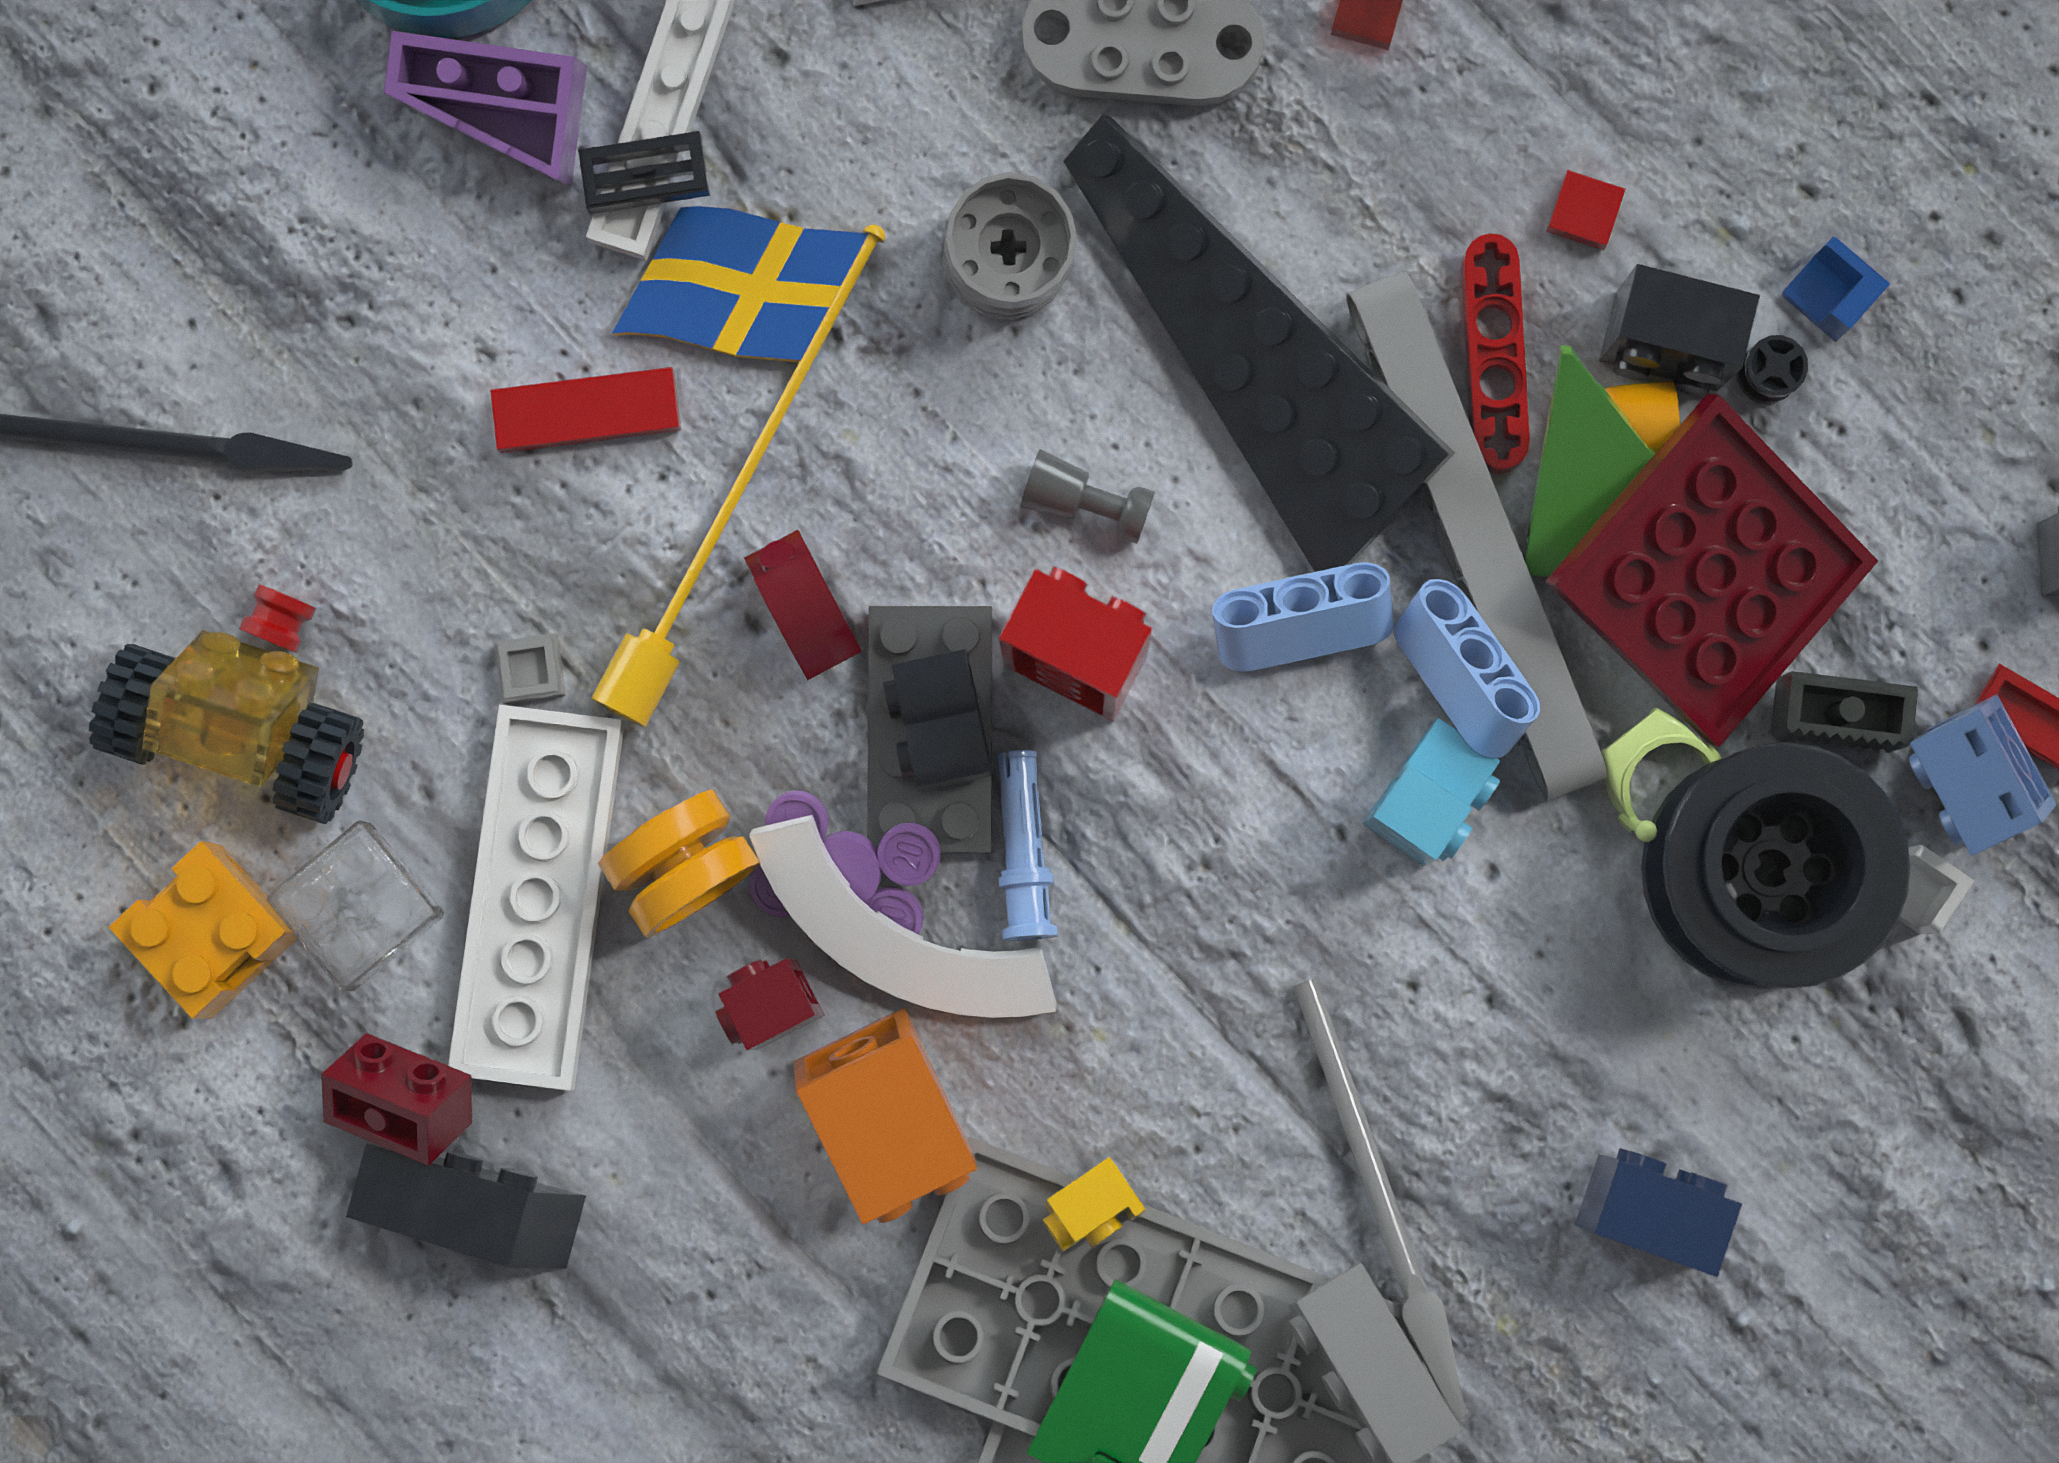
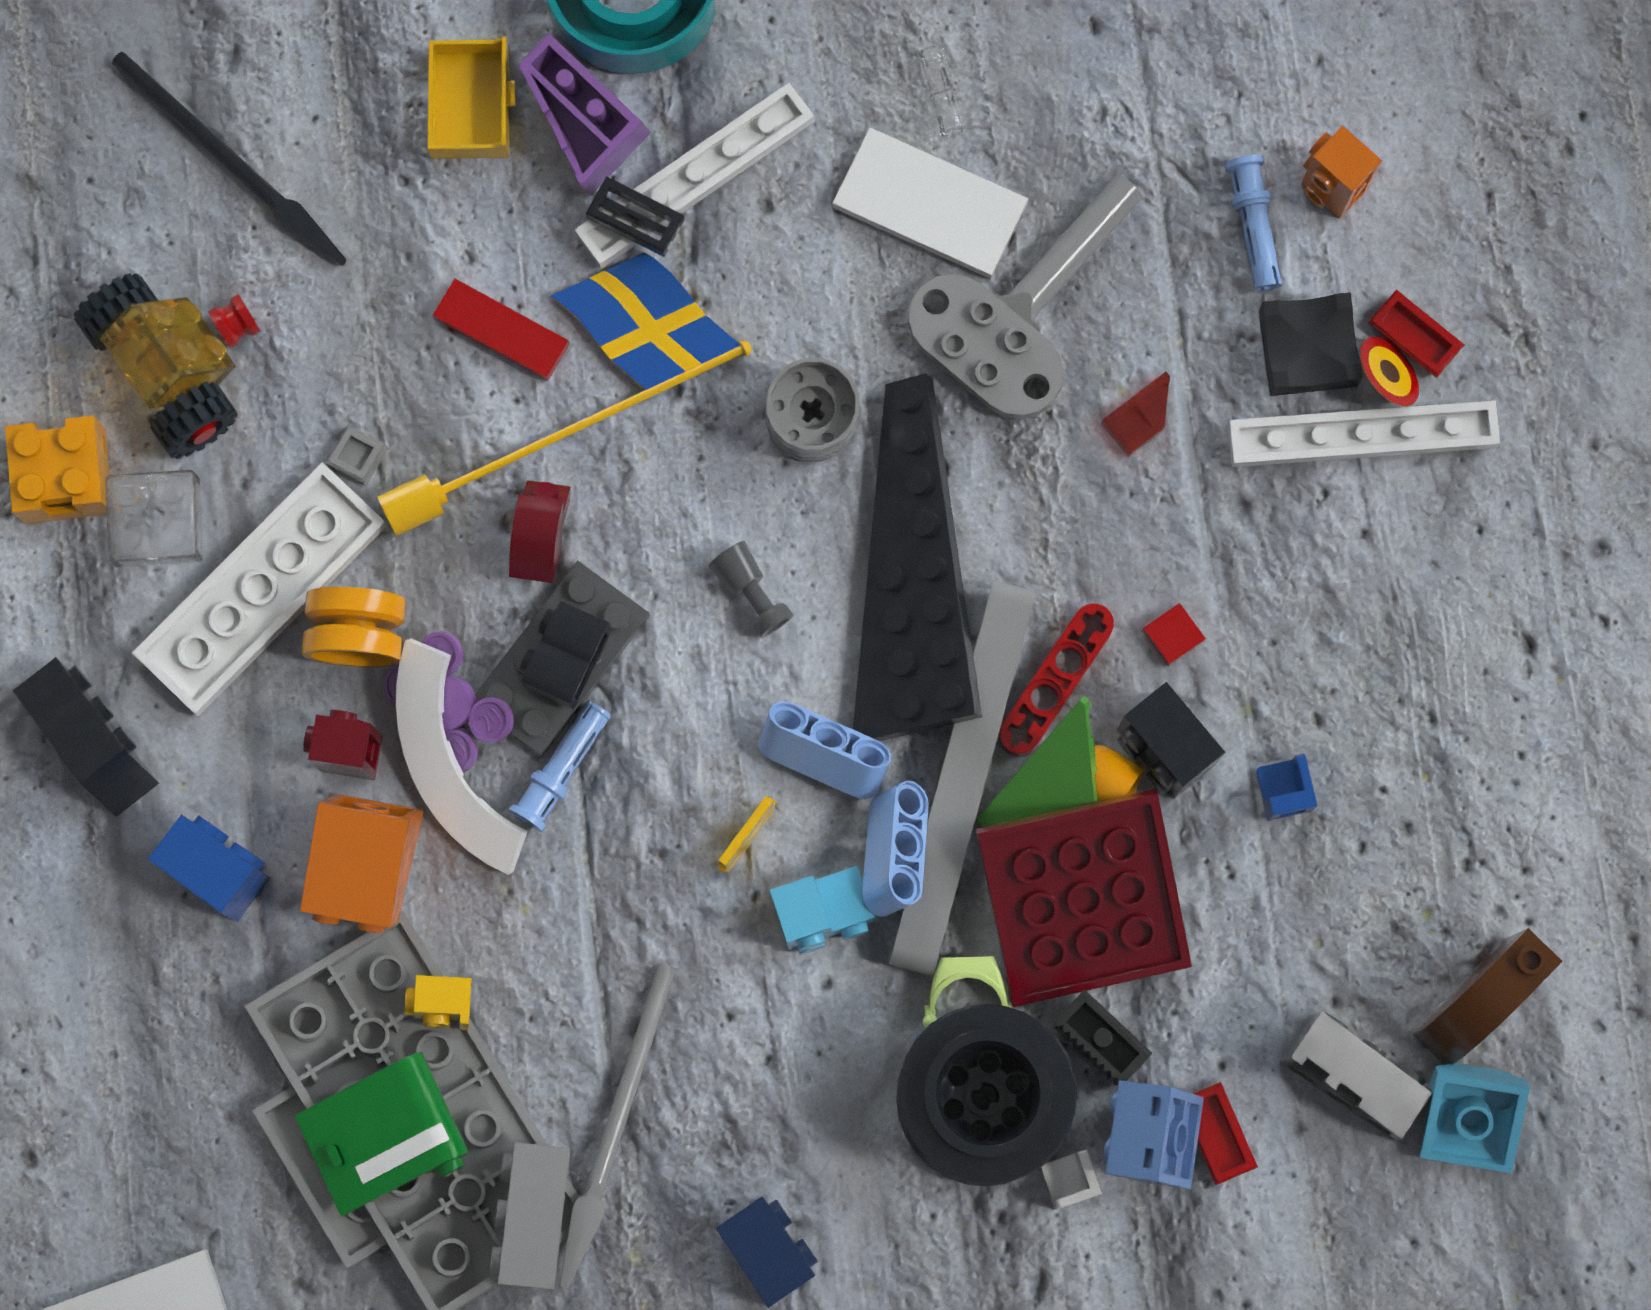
camera: 30 degrees right, 5 degrees down
dark red brick [321,1033,472,1166] -> none
red brick [999,567,1153,722] -> none
black wheel [1737,335,1808,404] -> none
none -> blue brick [148,814,270,922]
none -> yellow container [428,36,516,159]
none -> yellow piece [717,796,777,874]

